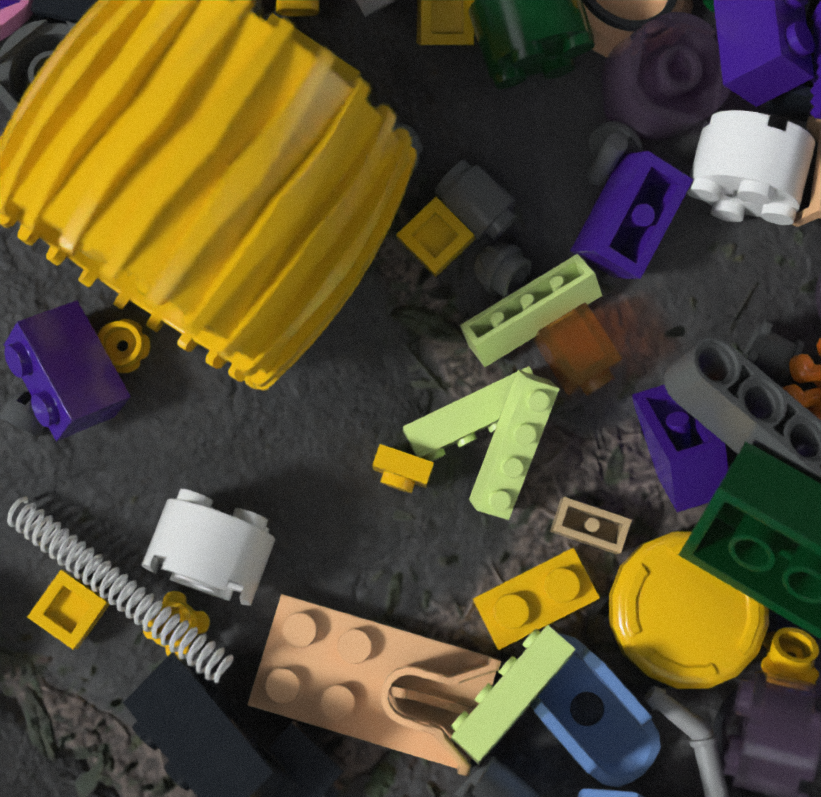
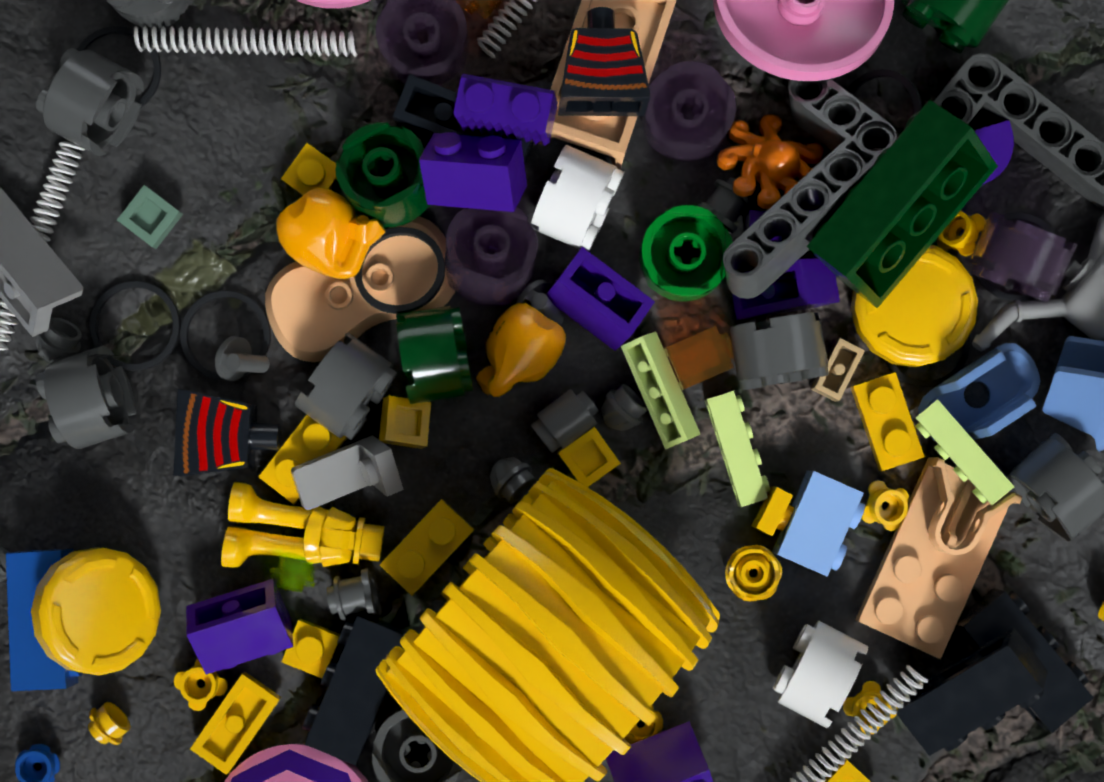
camera: 85 degrees left, 5 degrees up
yellowish green piece [469,370,560,520] -> none
none -> light orange piece [476,303,566,397]
none -> green brick [639,205,733,302]
none -> yellow plate [725,545,782,602]
none -> dark grey brick [729,312,829,391]
none -> light blue brick [772,471,865,577]
none -> yellow plate [861,480,909,531]

